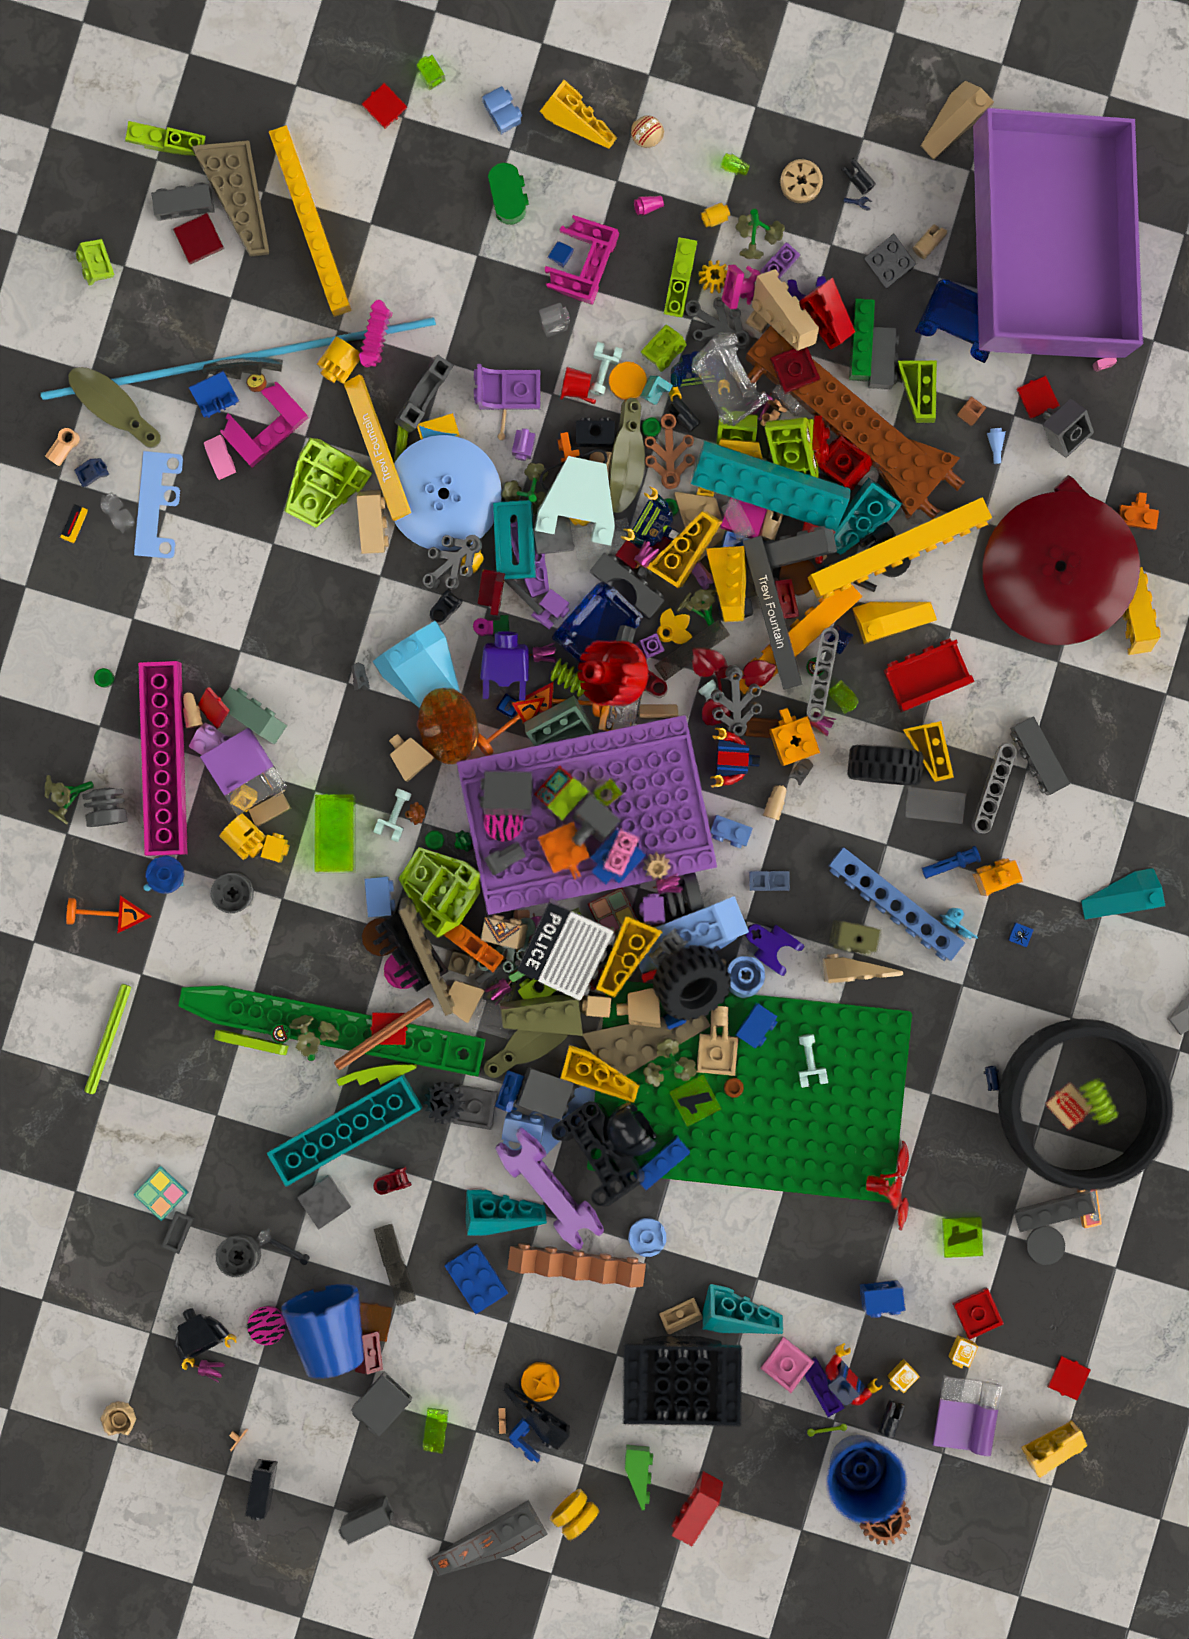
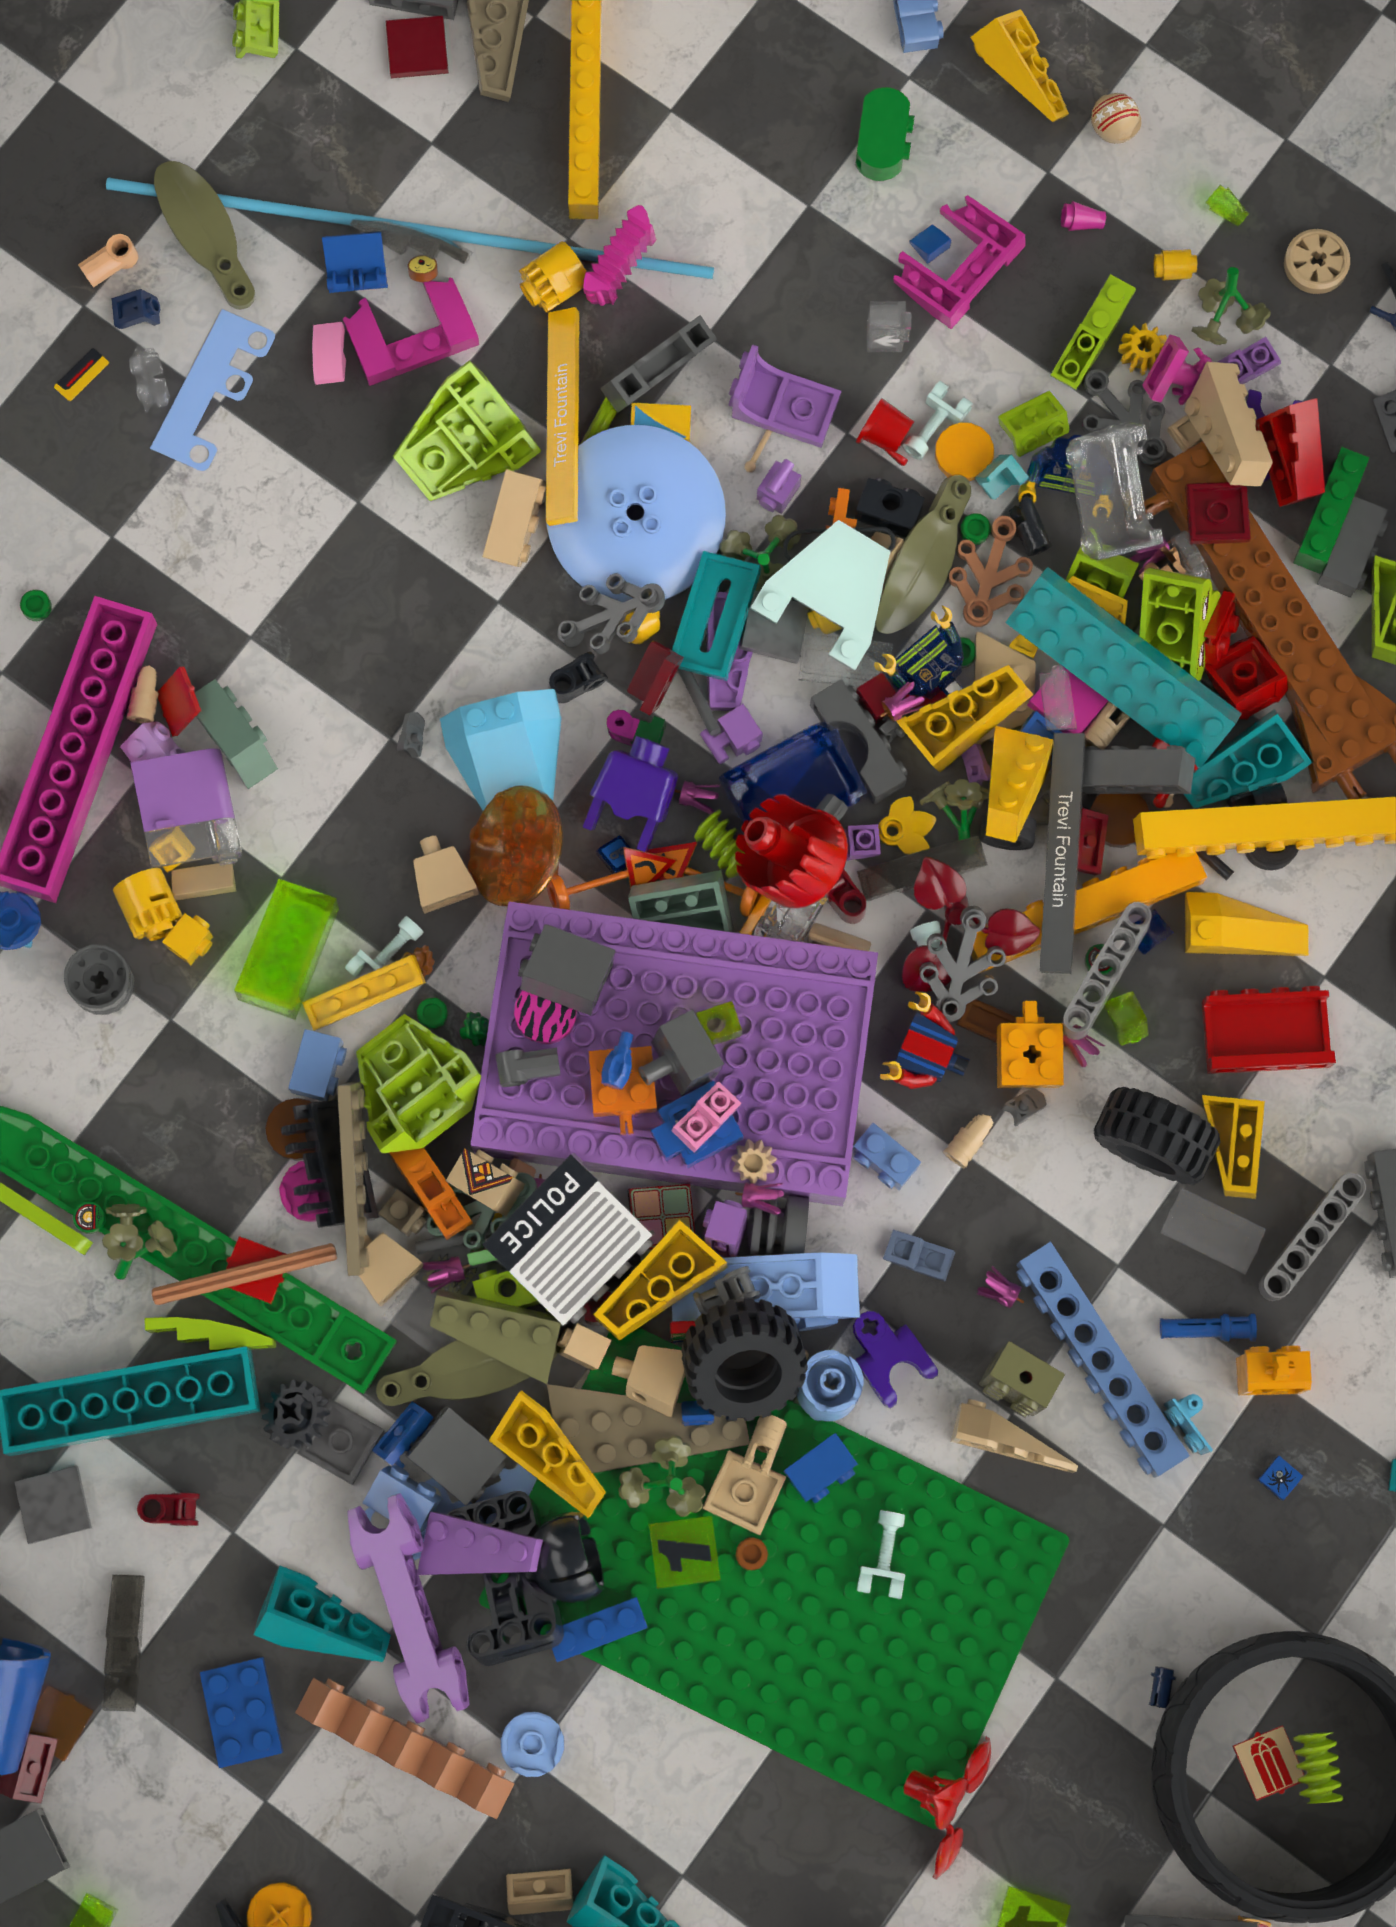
camera: 15 degrees right, 10 degrees down
slope [533,765,589,821] -> none
none -> yellow tile [302,955,426,1031]
none -> medium lavender wing [417,1512,543,1575]
none -> blue piece [601,1031,634,1090]
none -> flat silver piece [977,1266,1024,1308]

